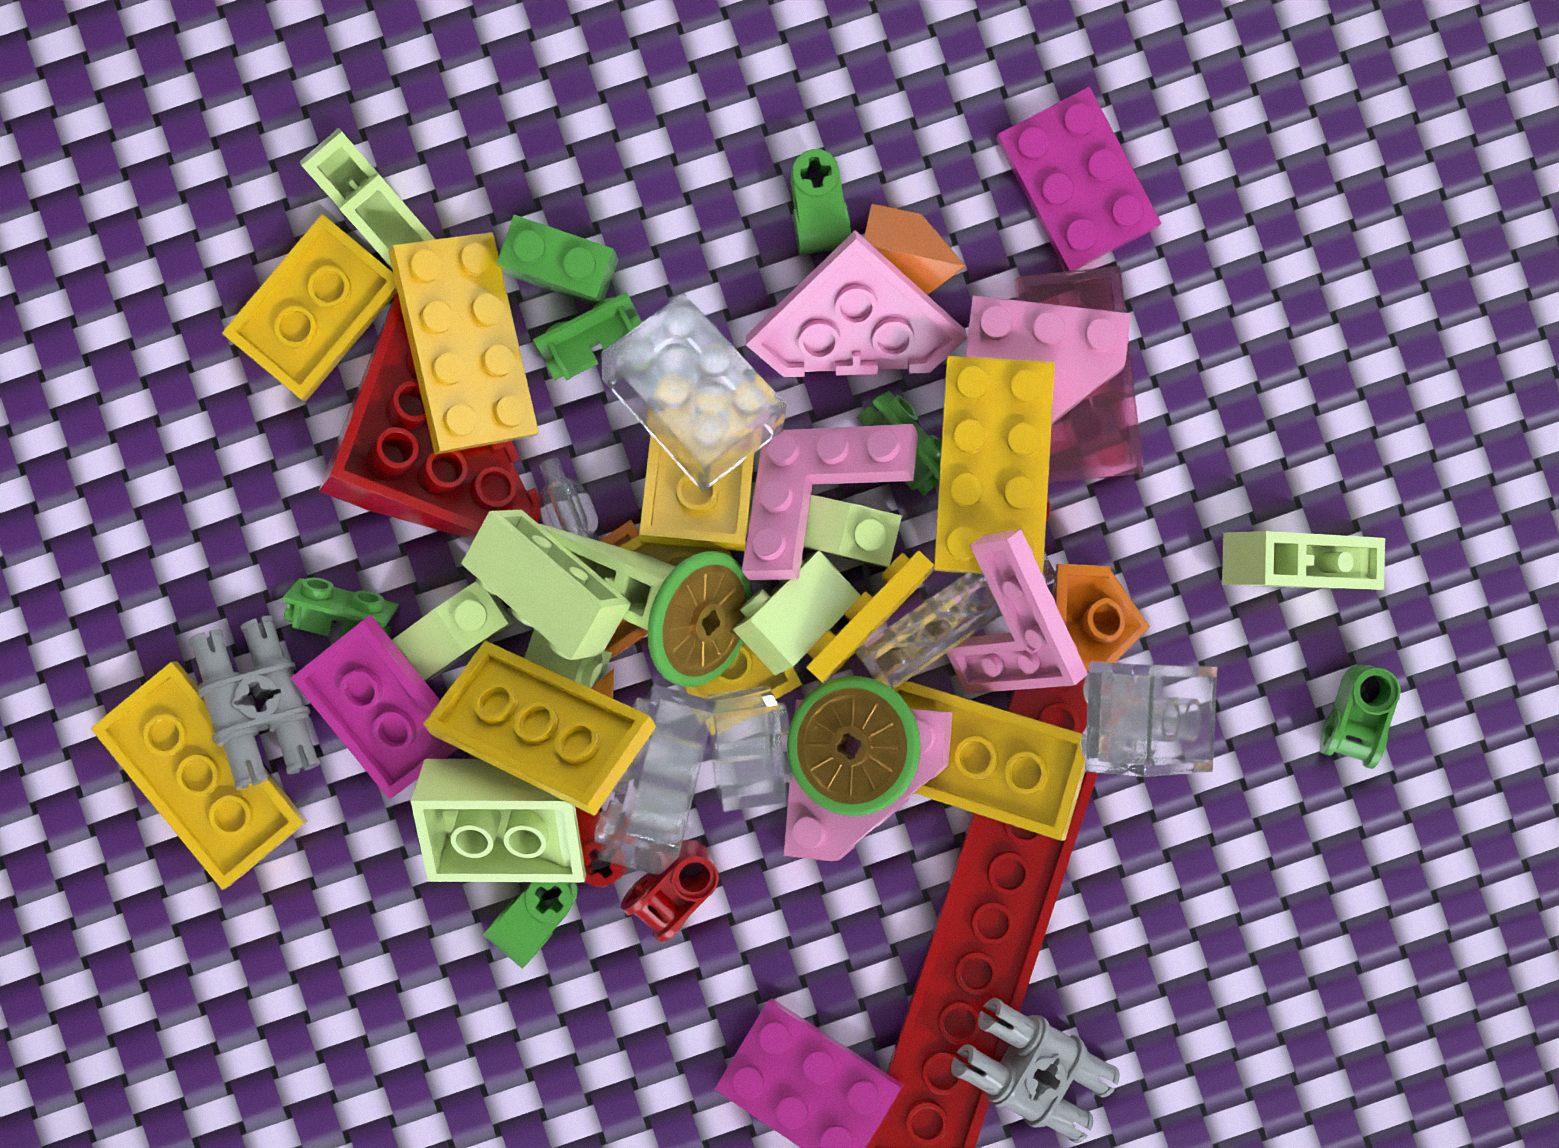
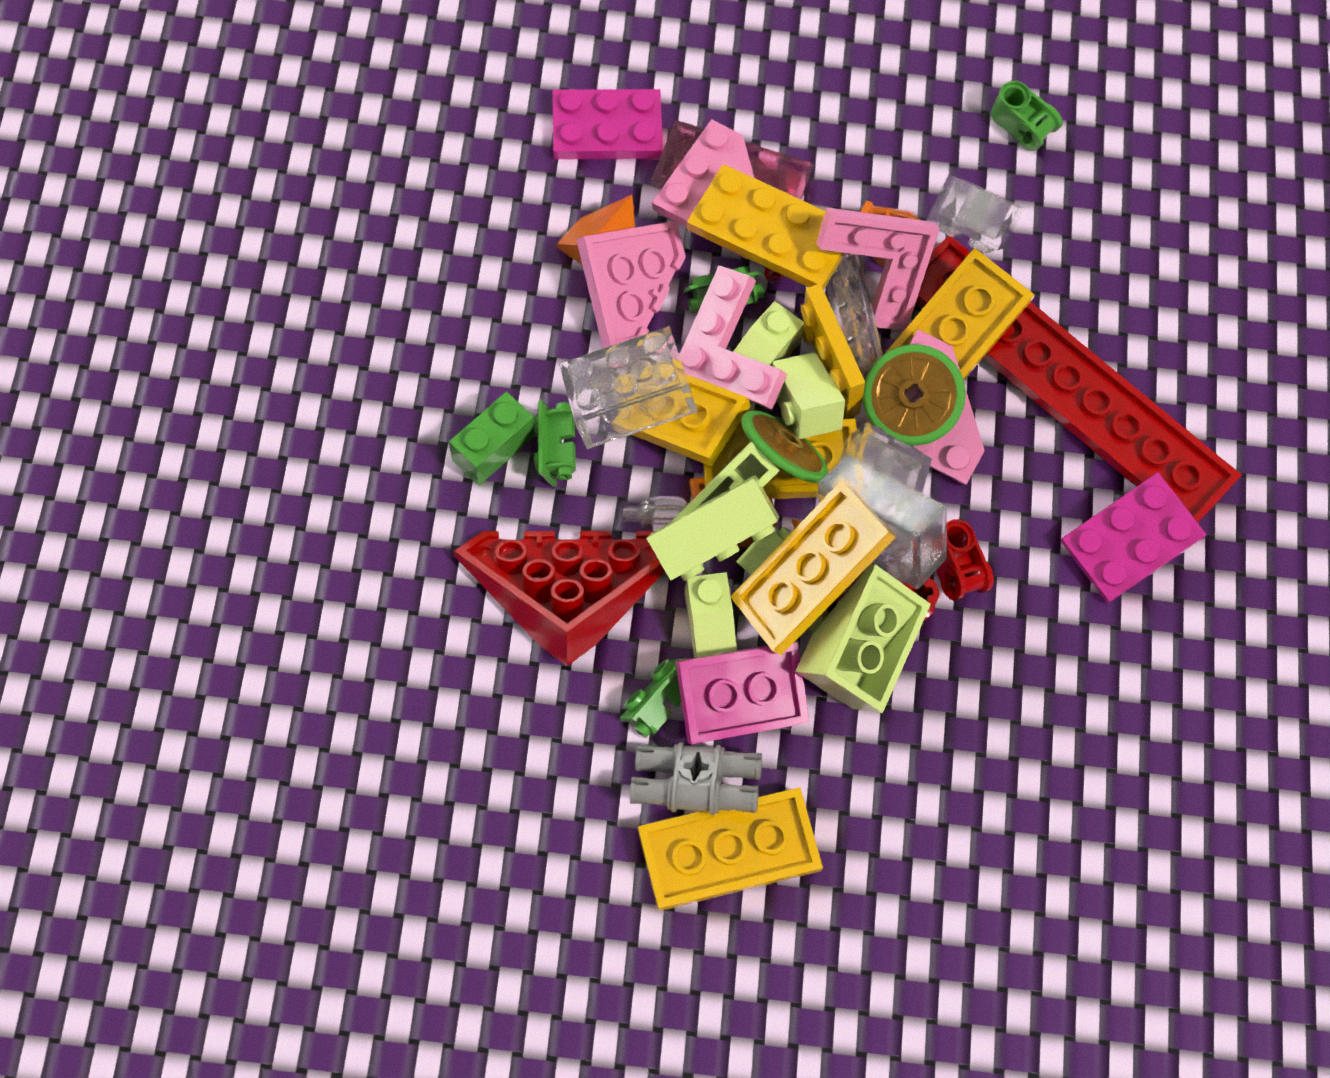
camera: 75 degrees left, 20 degrees down
yellow plate [222,214,397,402] -> none
yellowish green slope [300,128,436,268] -> none
yellow plate [388,232,539,454] -> none
bright green piece [483,882,578,969] -> none
bright green piece [790,149,851,255] -> none
light grey pin [951,998,1120,1143] -> none
yellowish green slope [1222,531,1385,590] -> none

